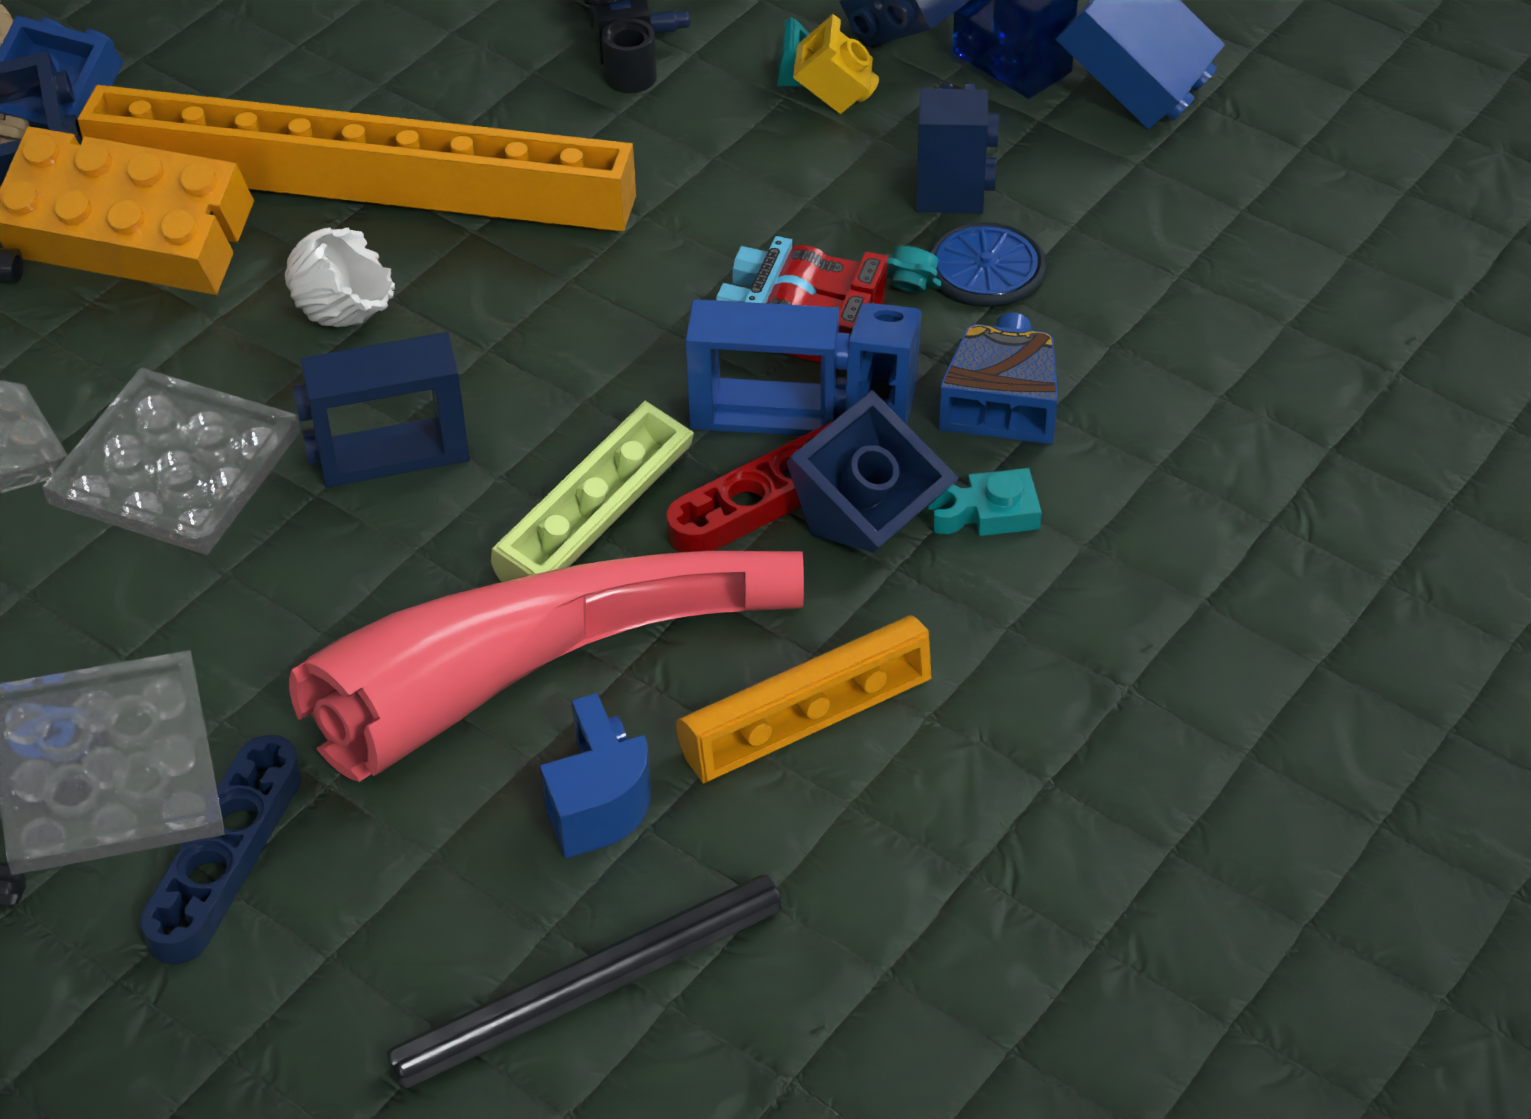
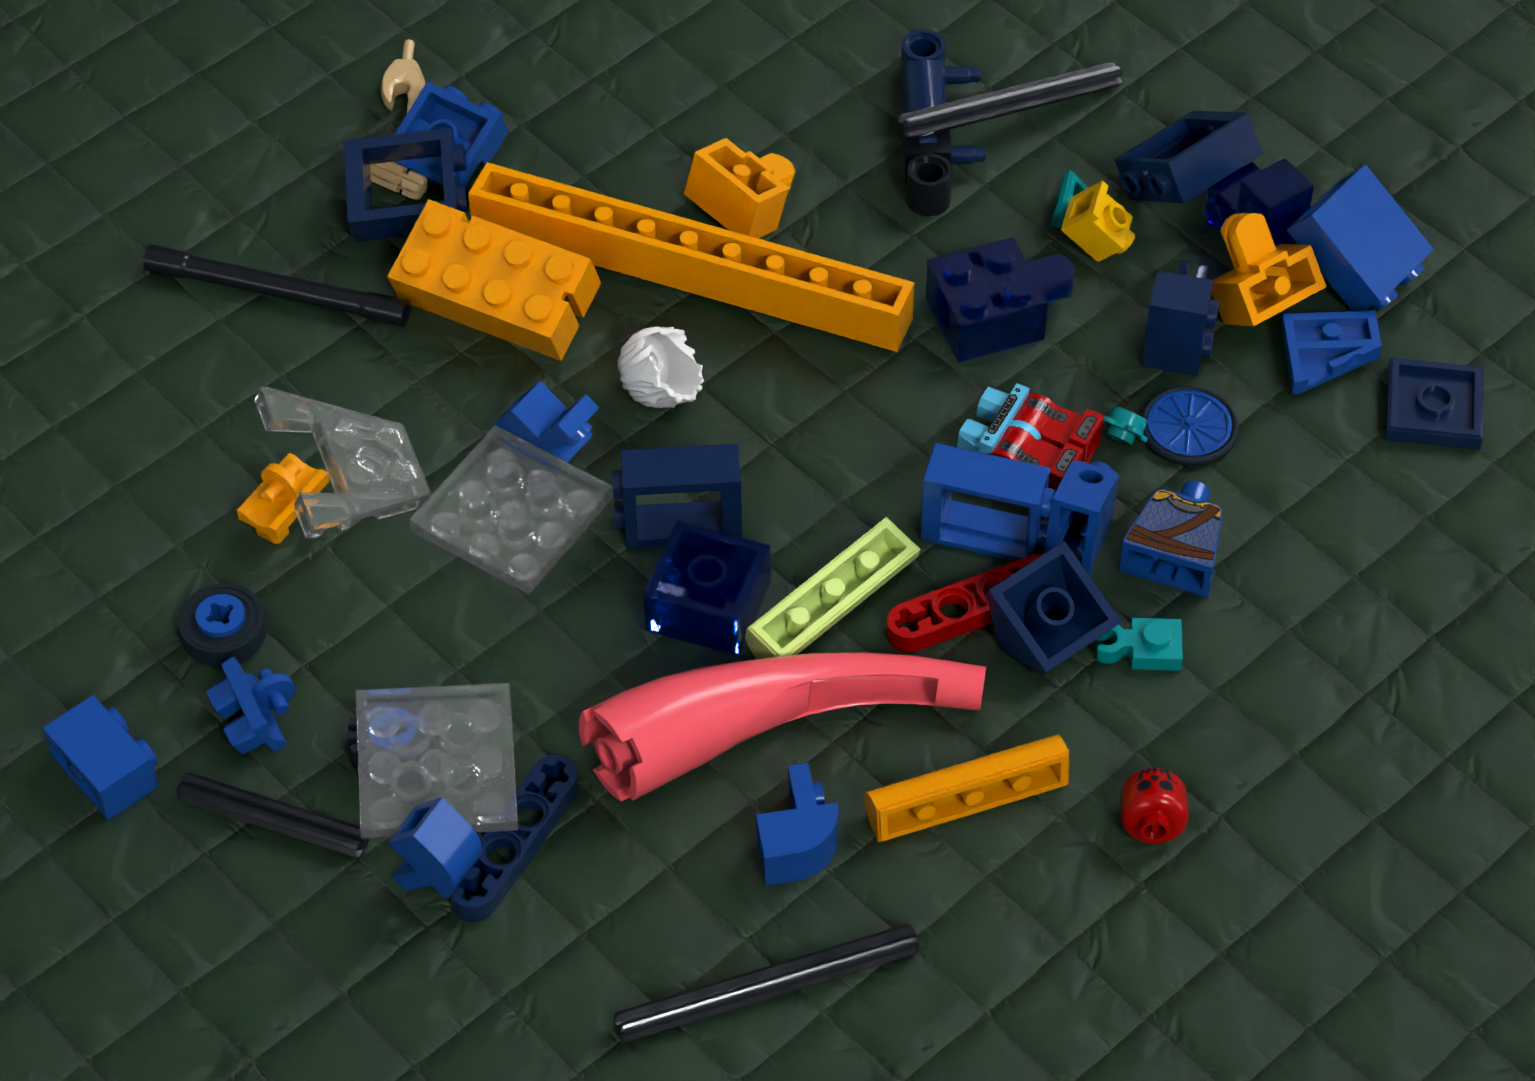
camera: 10 degrees right, 5 degrees up
none -> blue brick [388,797,482,899]
none -> blue brick [493,381,599,468]
none -> clear blue brick [643,520,771,656]
none -> light orange brick [684,138,795,239]
none -> clear blue brick [926,237,1075,363]
none -> red head [1120,768,1189,845]
none -> light orange brick [1212,213,1326,326]
none -> blue wing [1281,310,1382,394]
none -> dark blue tile [1385,358,1484,450]

